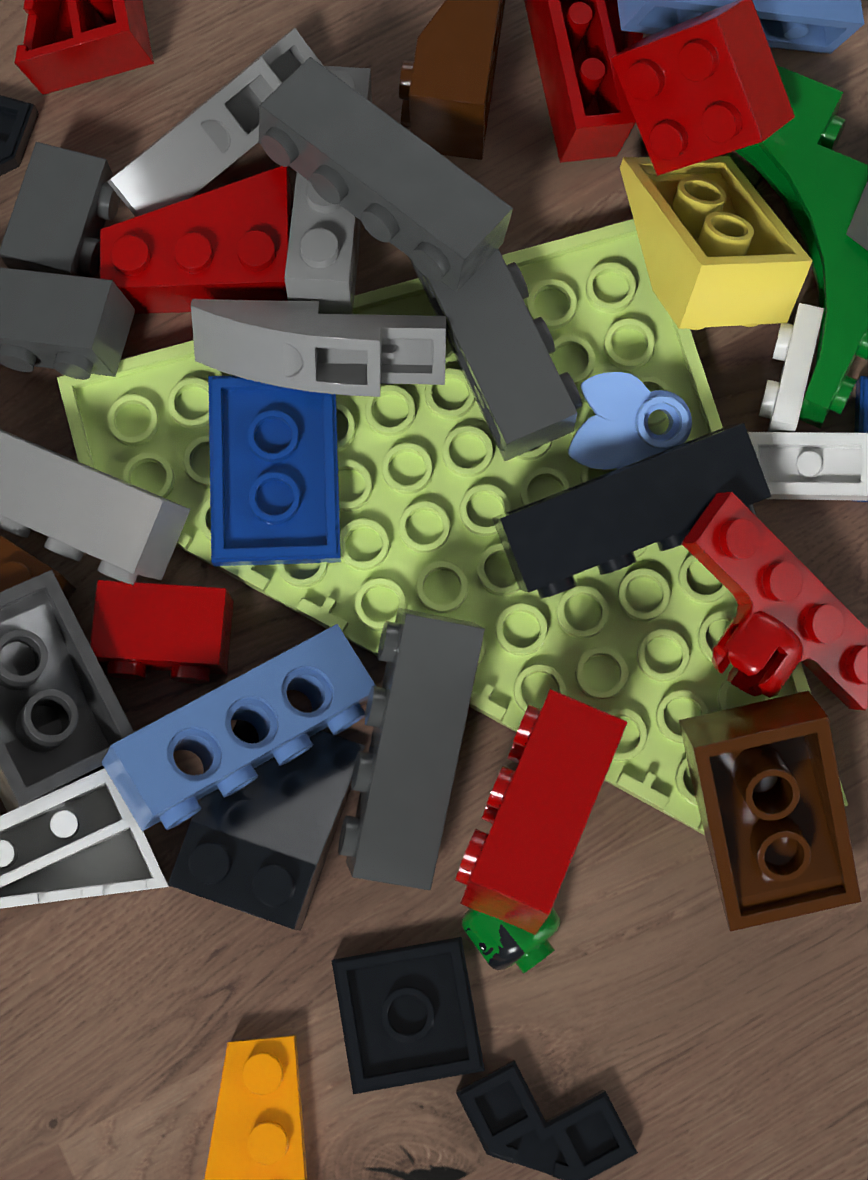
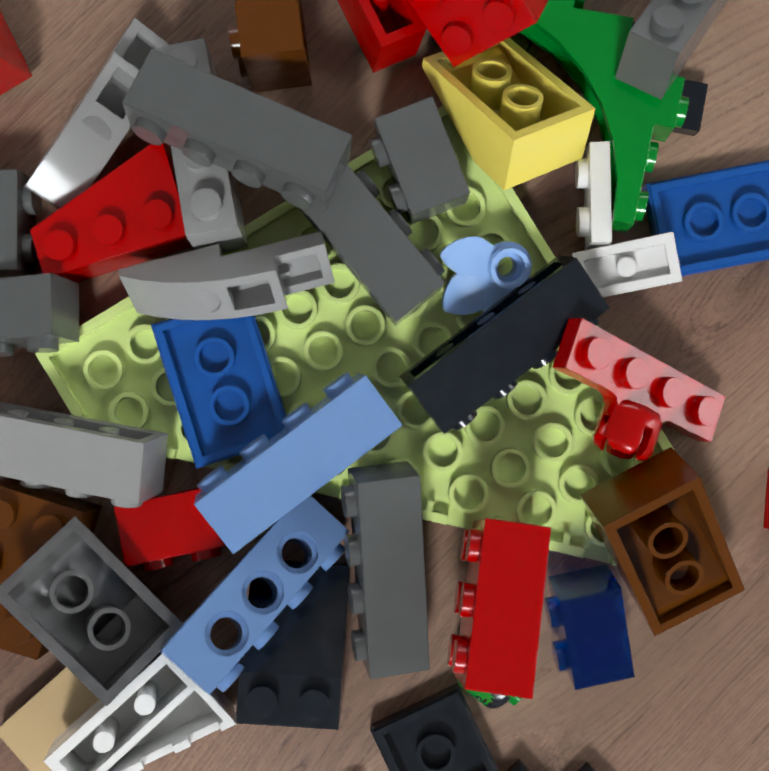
camera: 15 degrees left, 10 degrees up
none -> medium blue brick [194,372,402,554]
none -> dark grey brick [369,97,470,225]
none -> clear blue brick [543,564,635,690]

